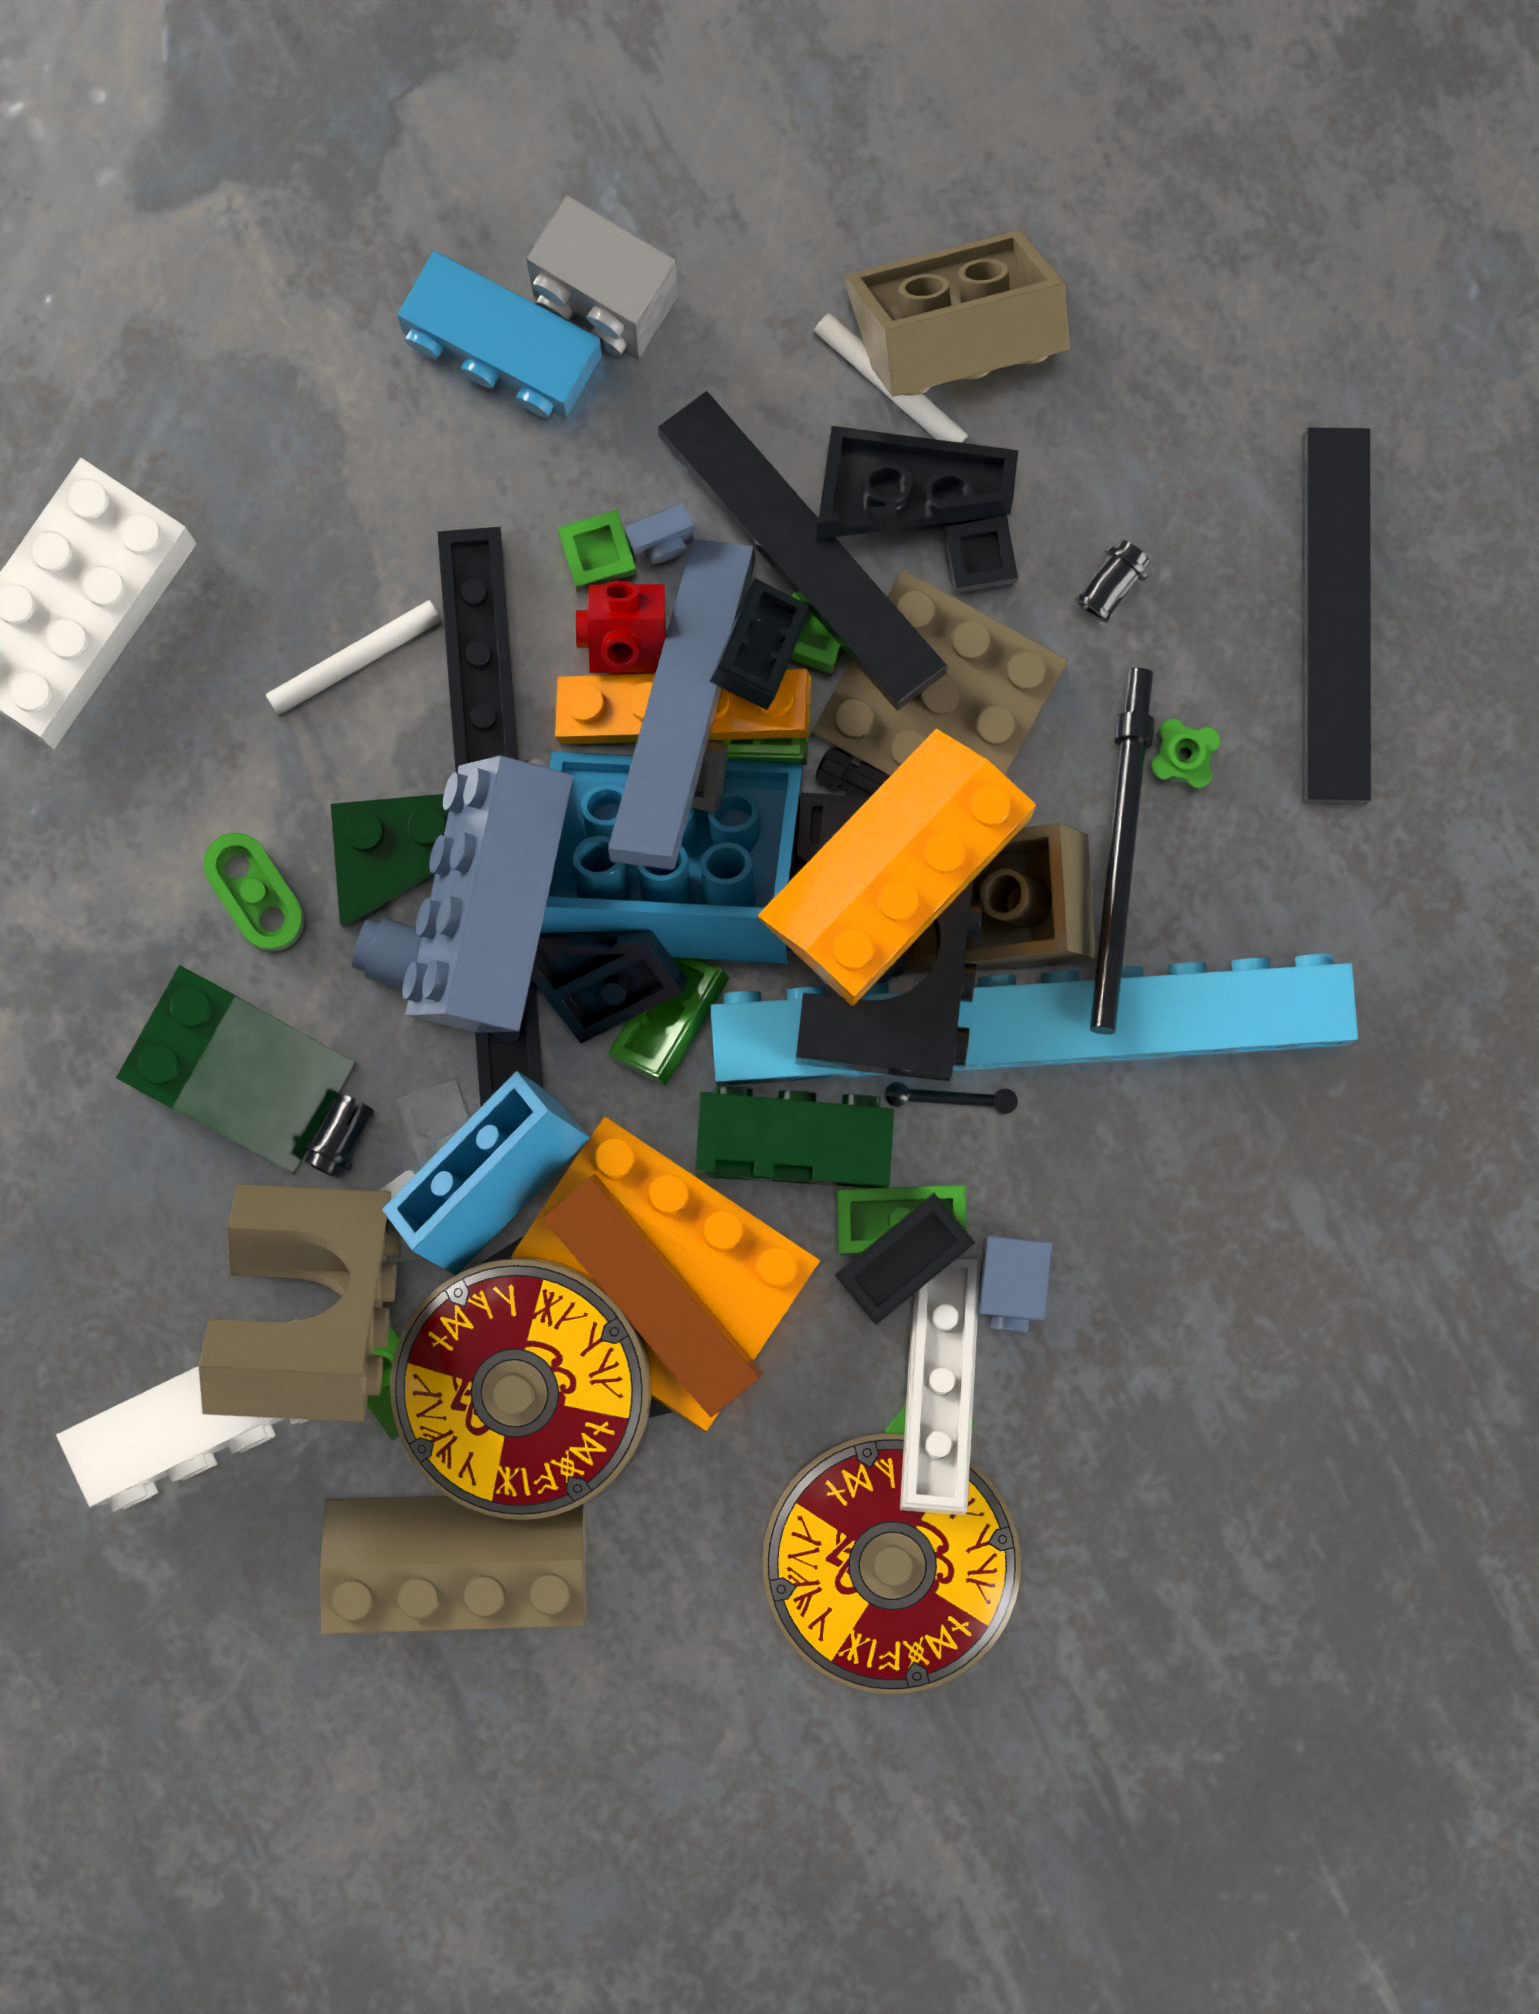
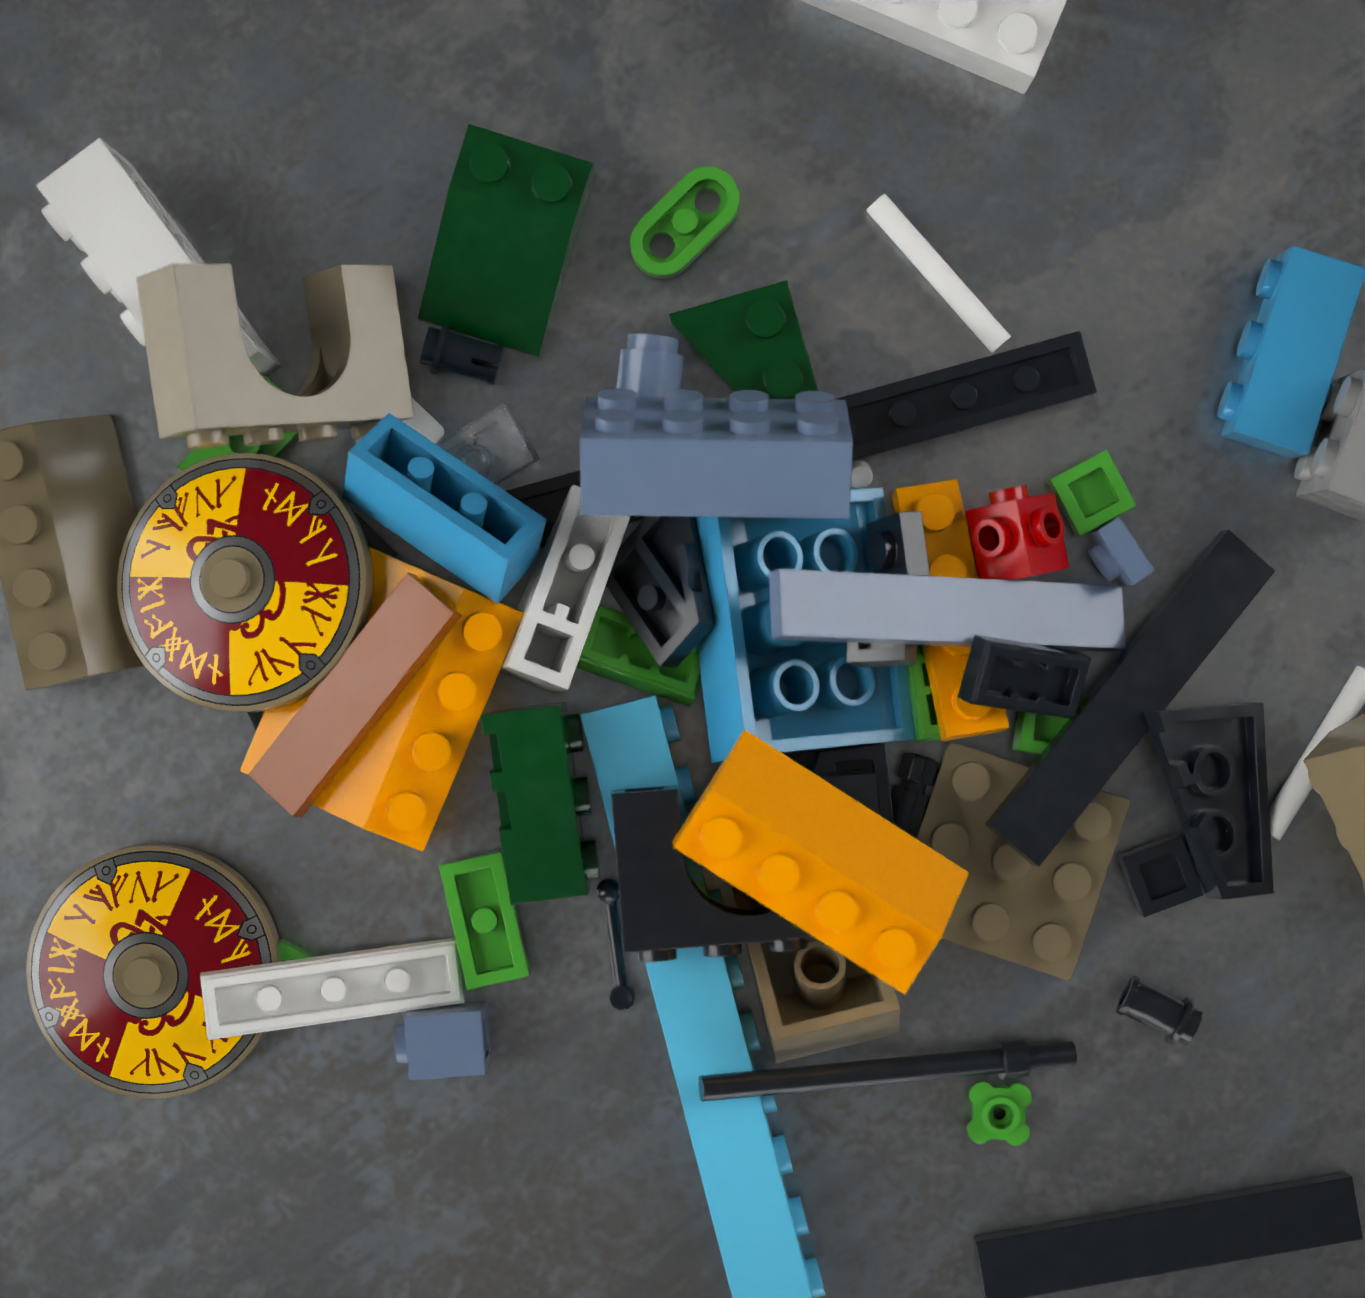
camera: 85 degrees right, 5 degrees up
black tile [834,1192,975,1325] -> none
none -> white slope [499,485,630,693]
none -> black plate [866,511,930,576]

